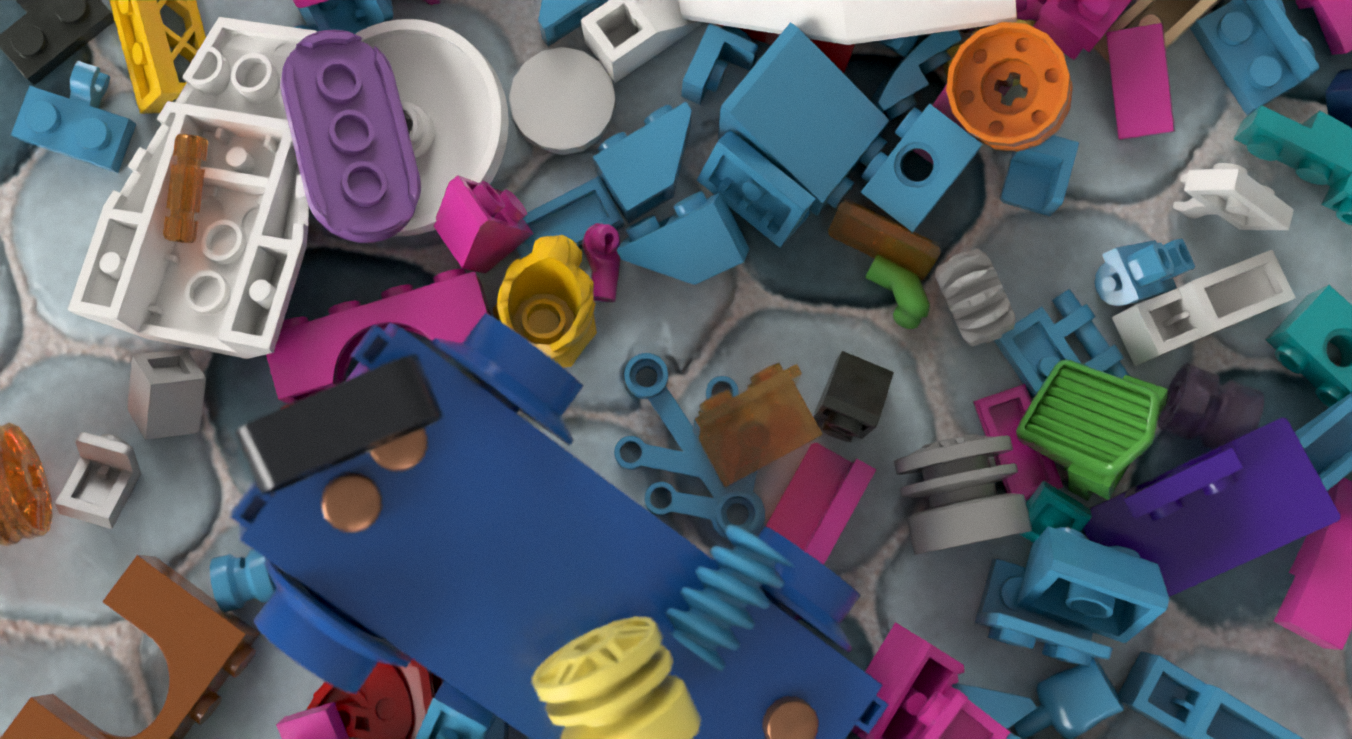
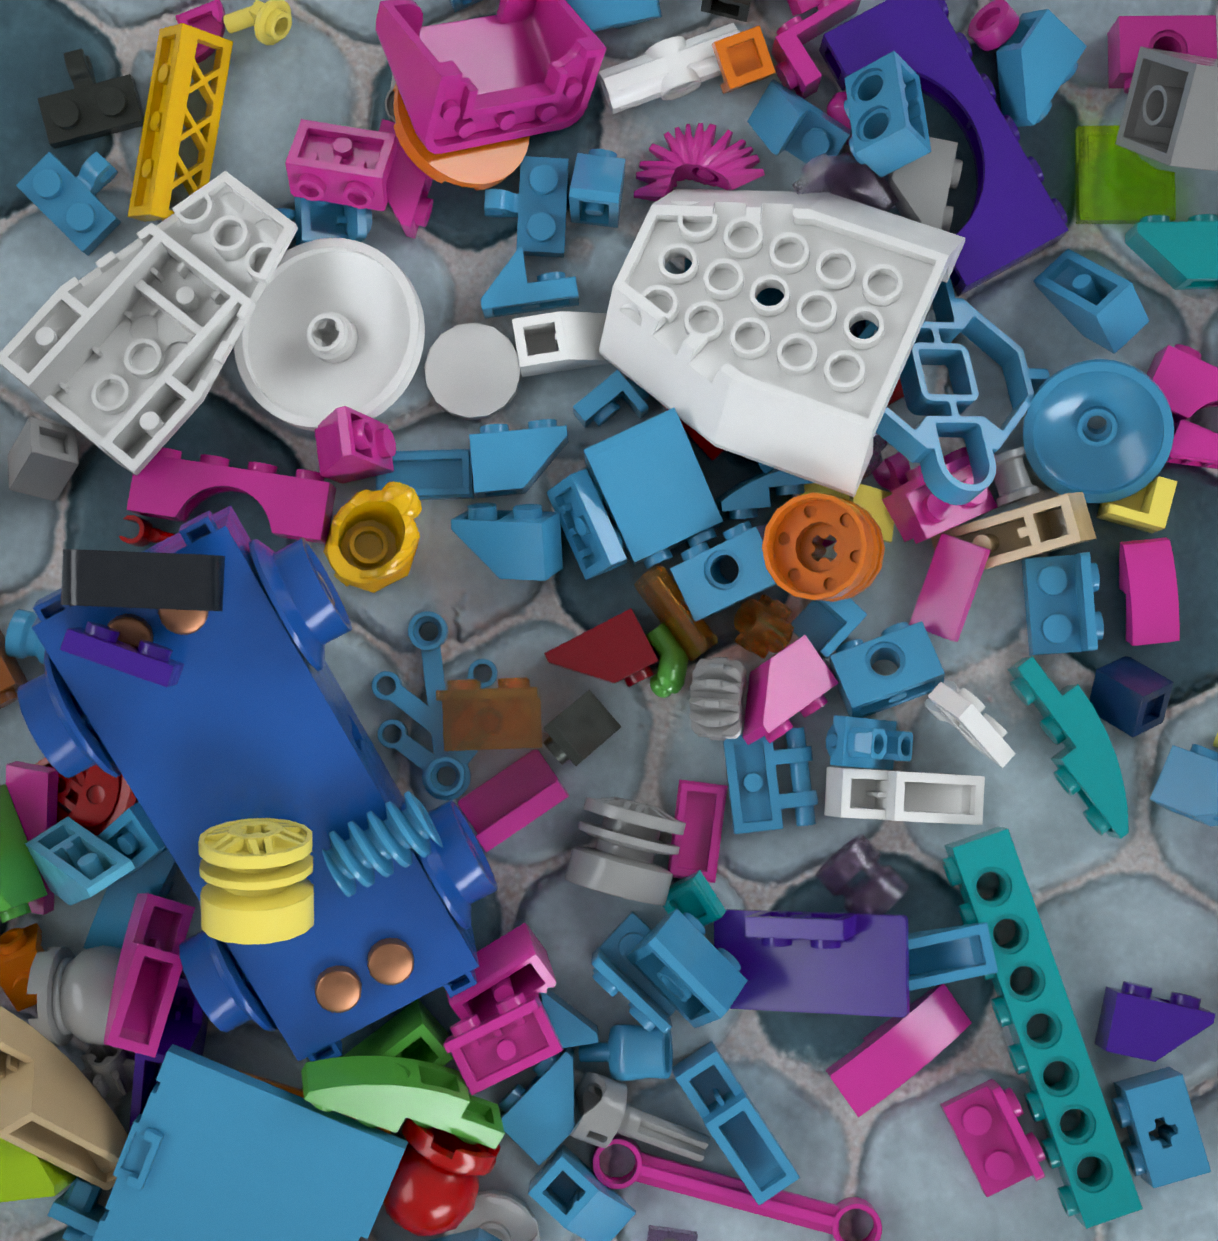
camera: 30 degrees right, 5 degrees up
clear orange axle [163,134,208,243] -> none
medium lavender tile [280,30,421,243] -> none
dark pink arm [582,223,621,303] -> none
bright green piece [1016,359,1168,501] -> none
none -> dark purple plate [60,621,184,688]
none -> dark red slope [544,608,659,688]
none -> clear orange gear [734,594,794,659]
none -> slope [743,635,838,745]
none -> dark azure brick [830,621,945,718]

